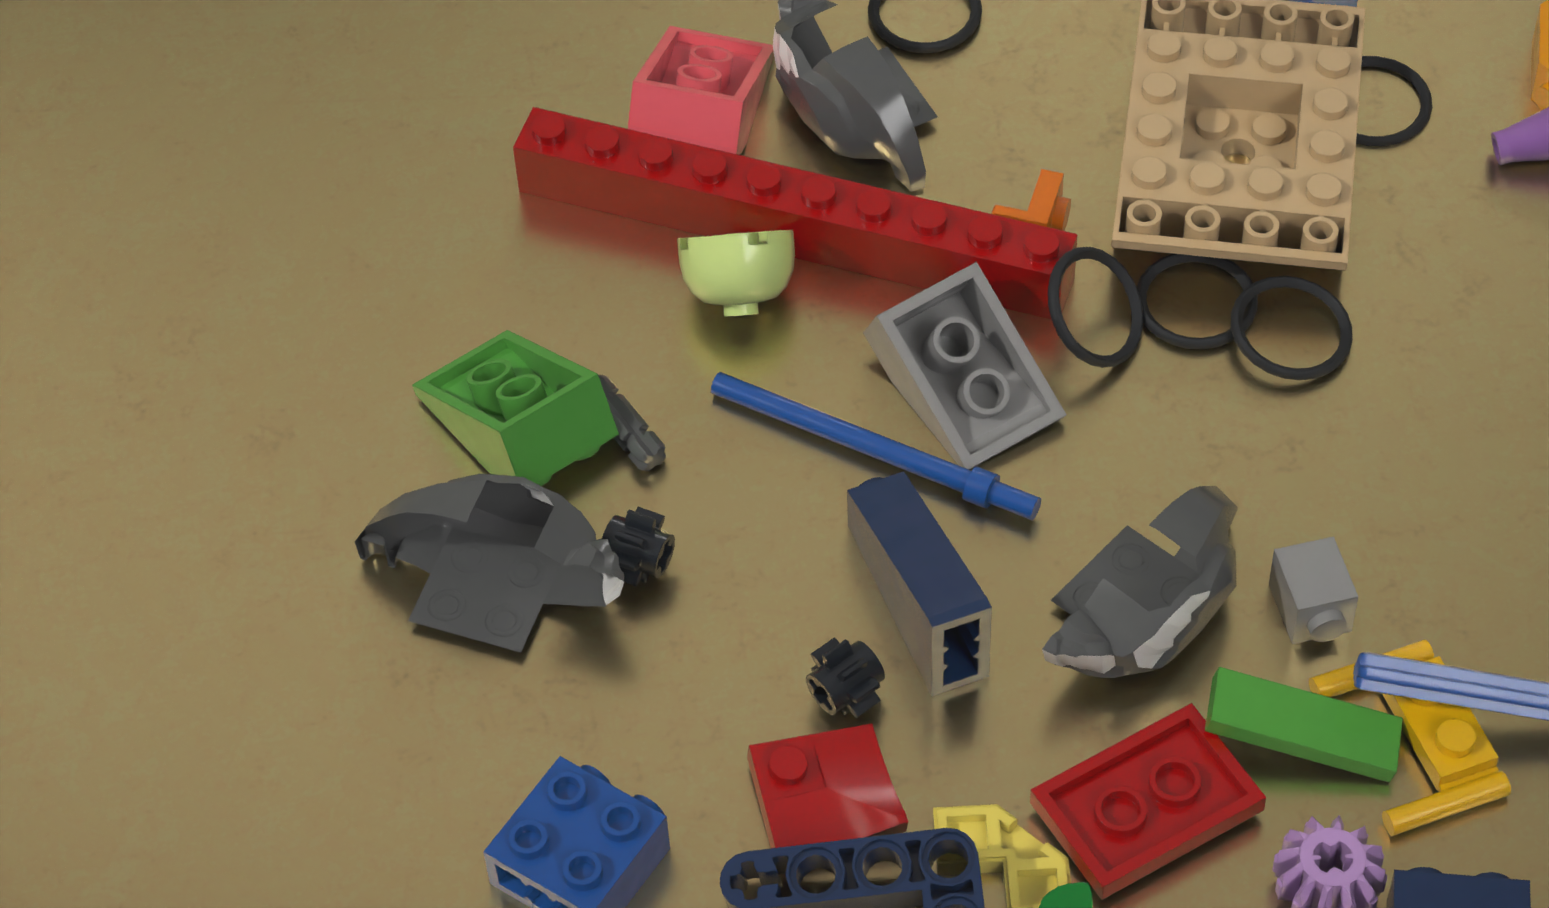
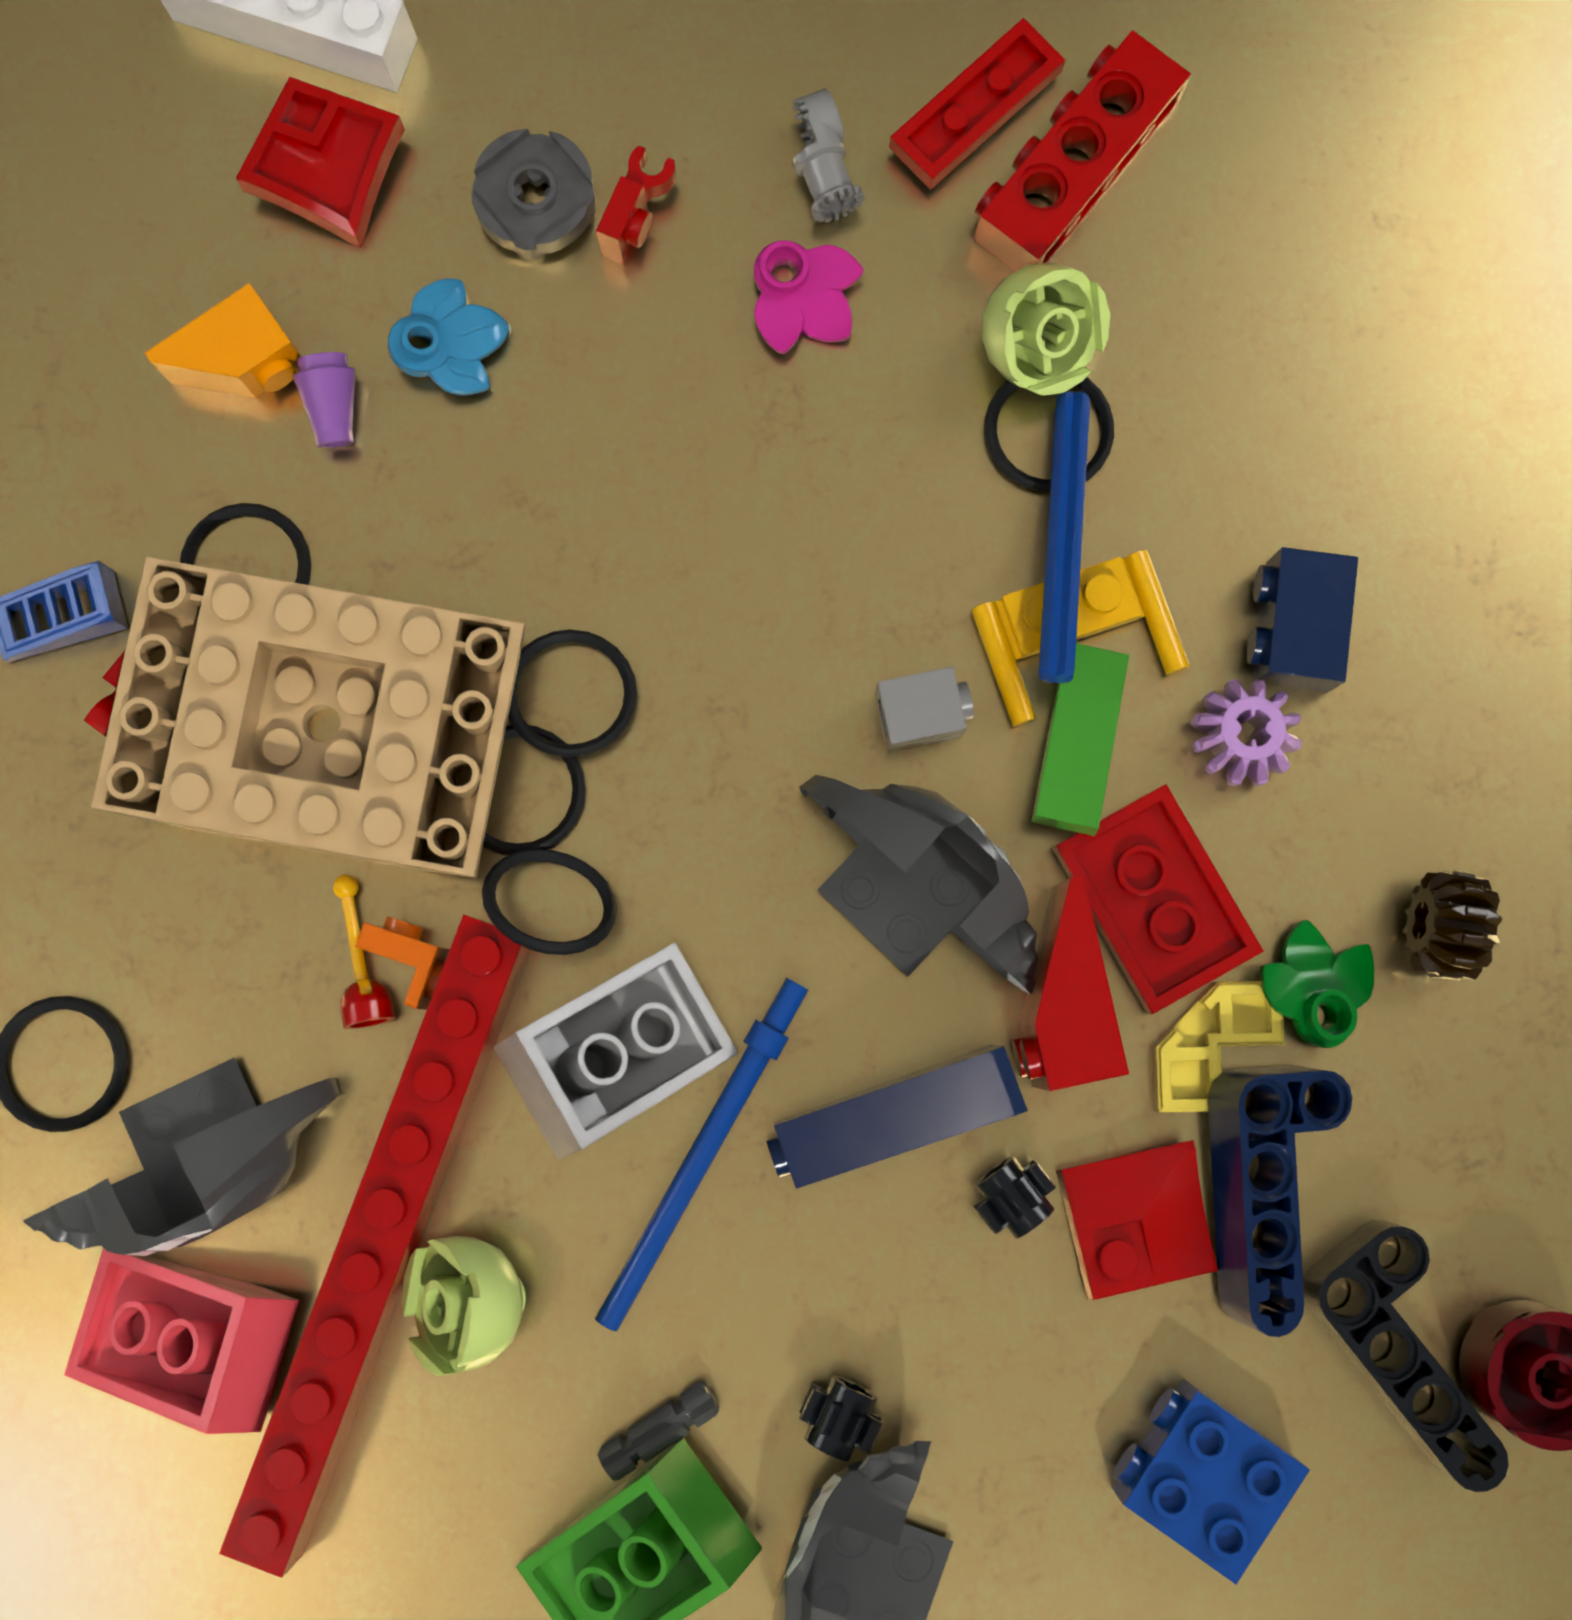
camera: 90 degrees left, 30 degrees up
none -> hinge [333,874,395,1029]
none -> red slope [1012,875,1129,1091]

